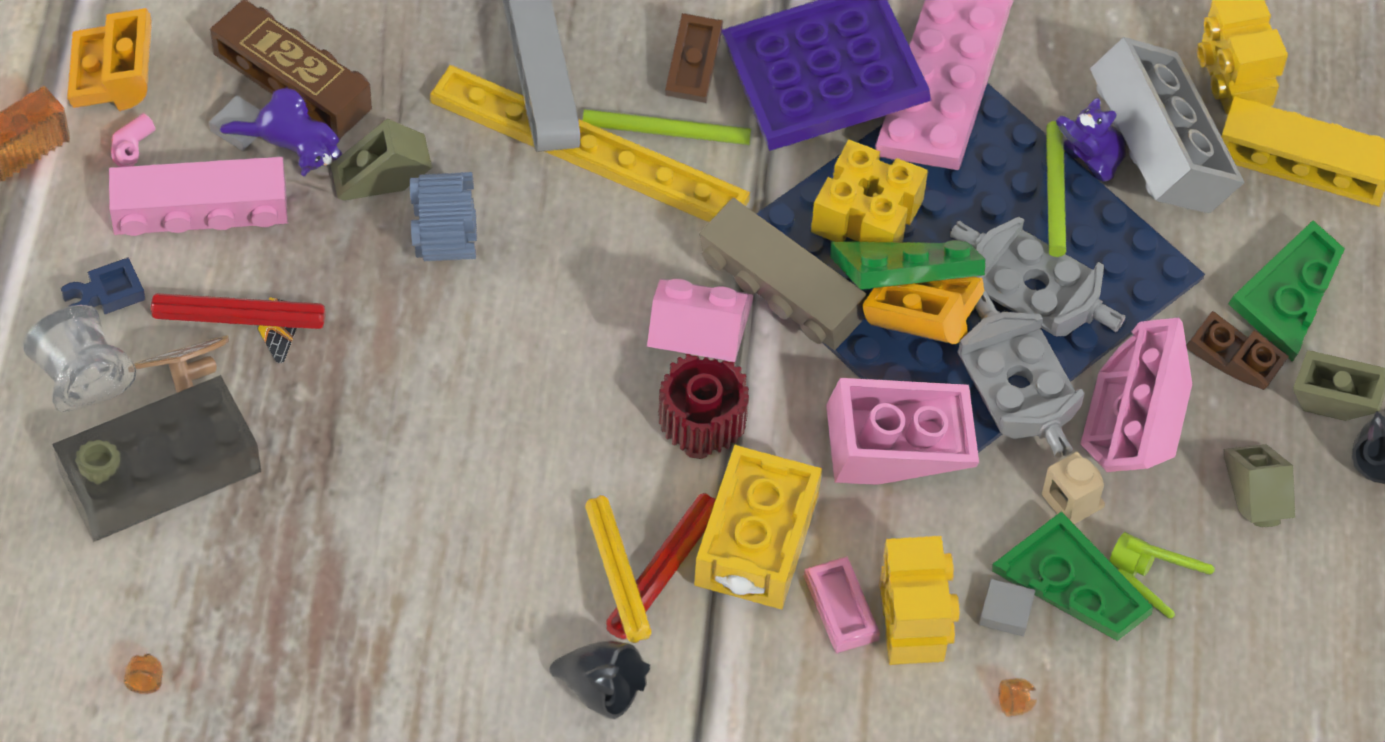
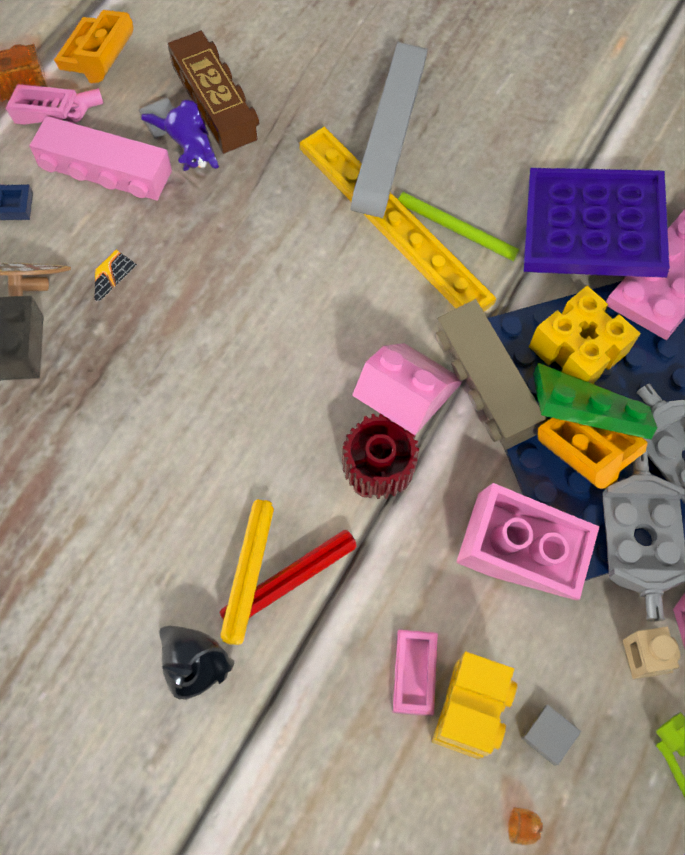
camera: 25 degrees right, 10 degrees up
red axle [151,293,326,329] -> none
olive slope [331,119,432,201] -> none
sand blue brick [410,172,477,261] -> none
reddish brown plate [665,13,723,103] -> none
yellow piece [694,445,822,610] -> none
green wing [992,511,1153,641] -> none
none -> bright pink slope [5,84,77,124]

